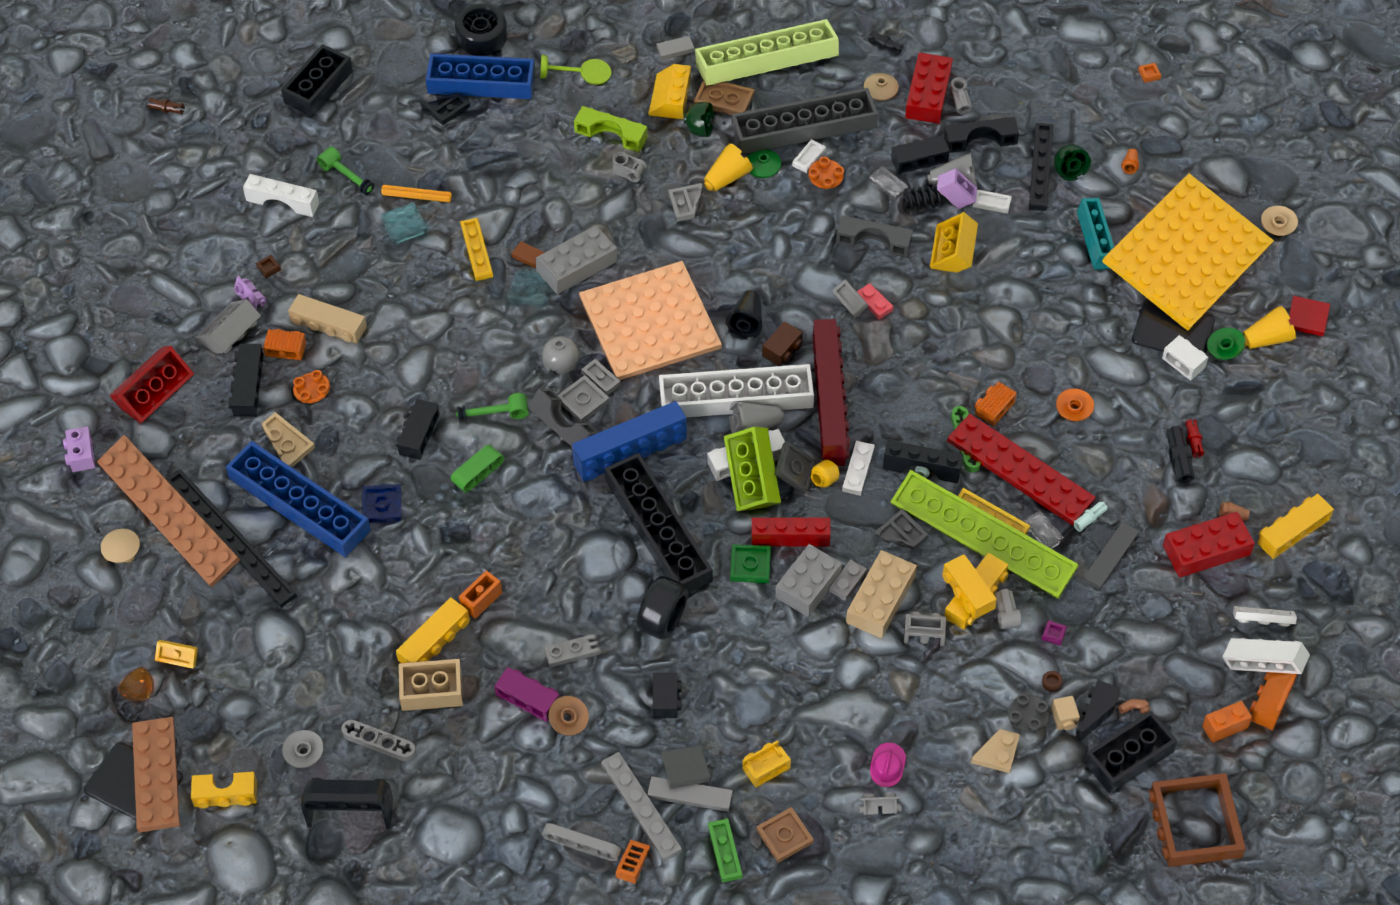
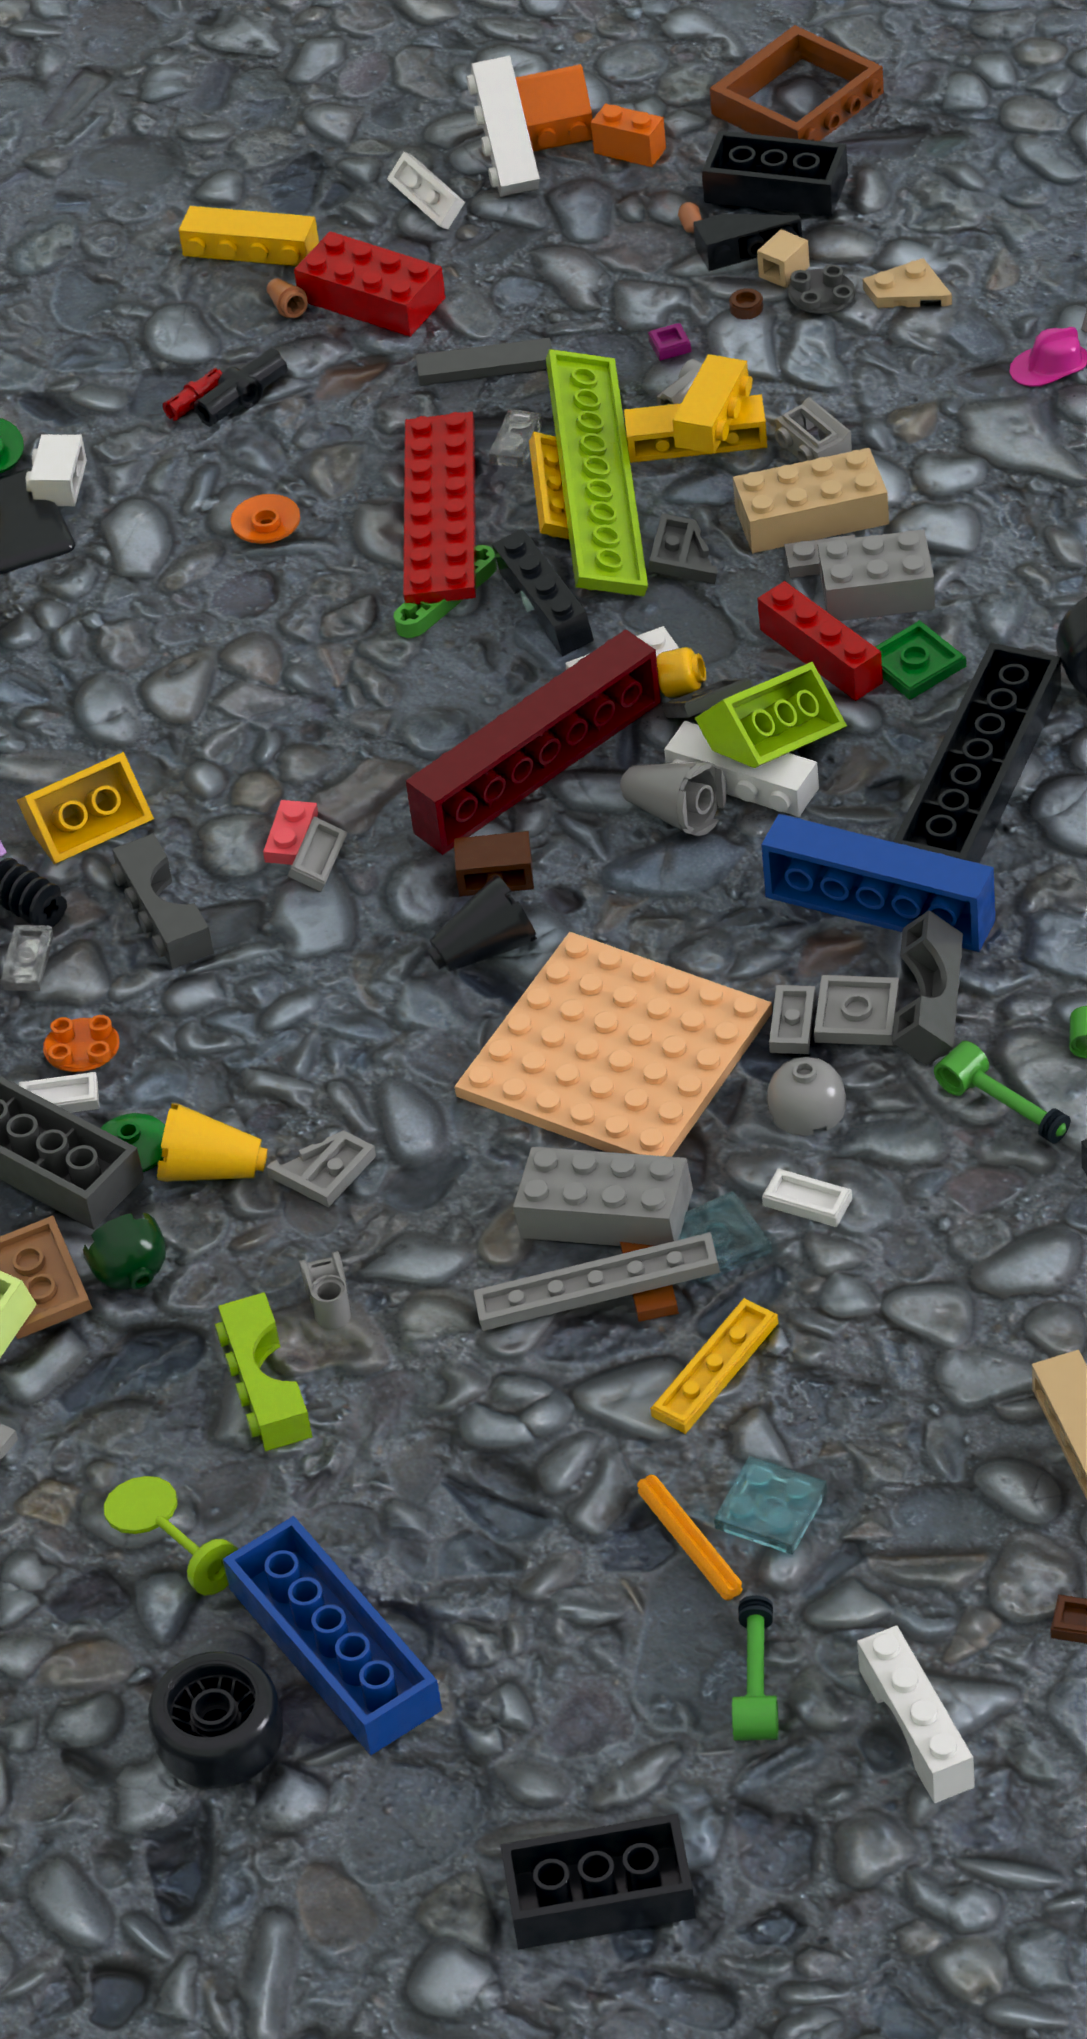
camera: 125 degrees left, 10 degrees down
black wing [421,93,470,125] -> none
yellow slope [649,64,691,119] -> none
white brick [659,364,814,417] -> none
orange brick [975,381,1017,426] -> none
light aqua axle [1073,501,1108,532] -> none
none -> light grey plate [474,1232,721,1331]
none -> white tile [762,1168,852,1227]

